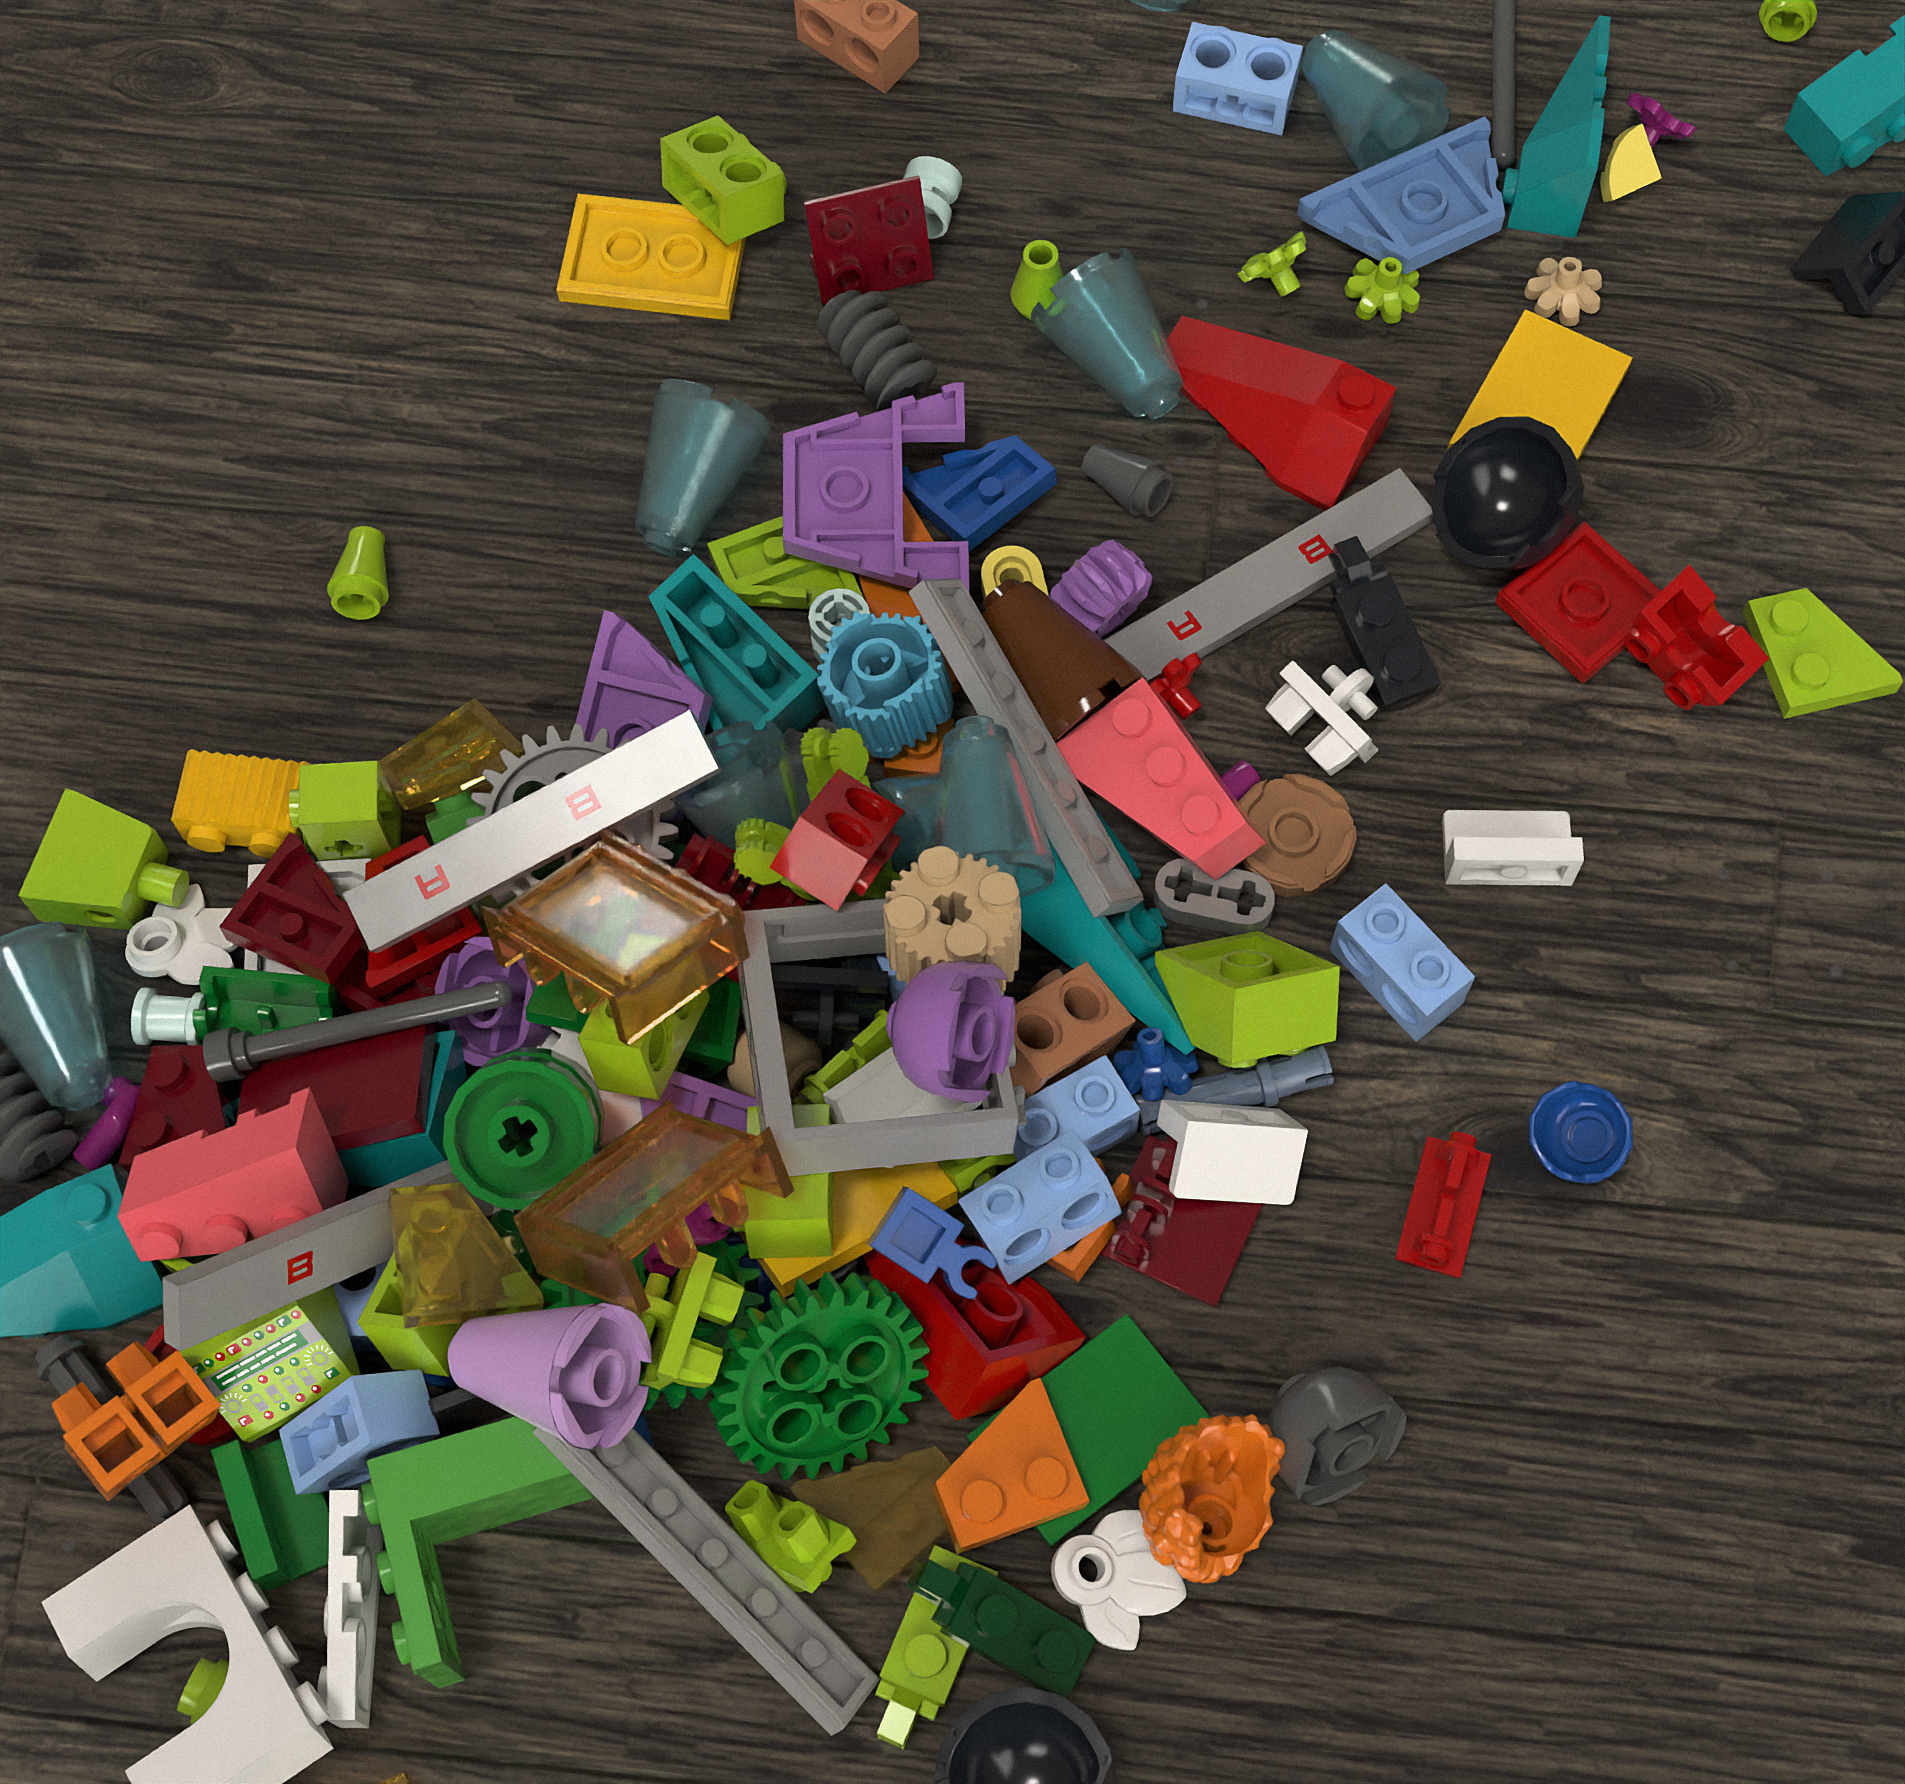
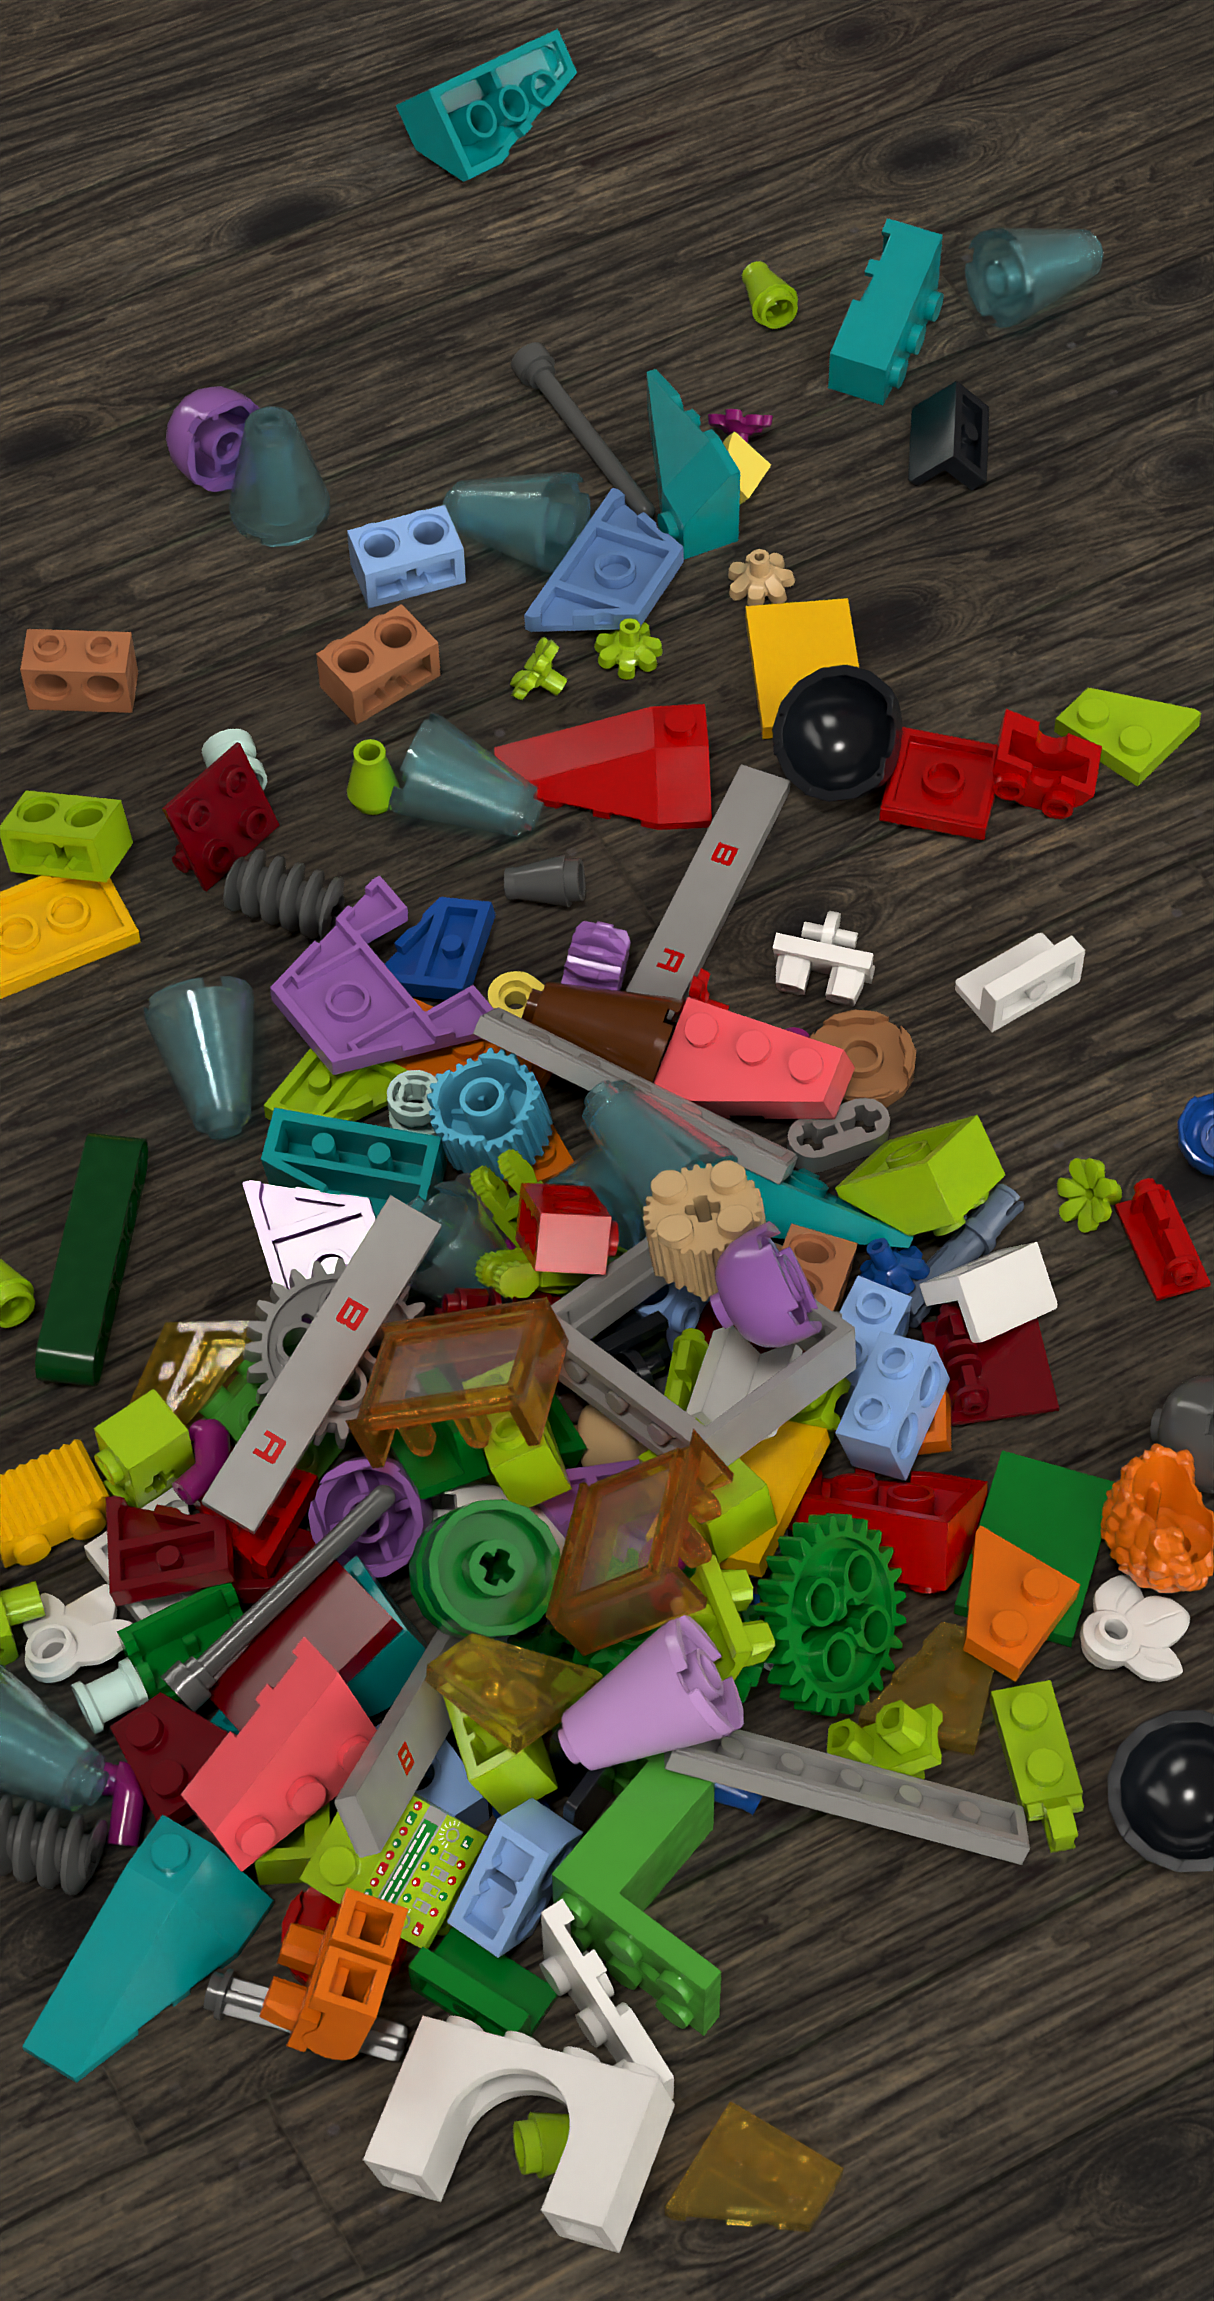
camera: 35 degrees left, 10 degrees down
blue plate [866,1186,997,1299] -> none
dark green hinge [905,1559,1096,1700] -> none
black hinge [1328,536,1441,711] -> none
light blue brick [1329,883,1475,1042] -> none
none -> dark green beam [35,1133,148,1386]
none -> magenta arm [172,1419,231,1506]
none -> nougat brick [316,604,441,725]
none -> lime plant [1057,1158,1122,1233]

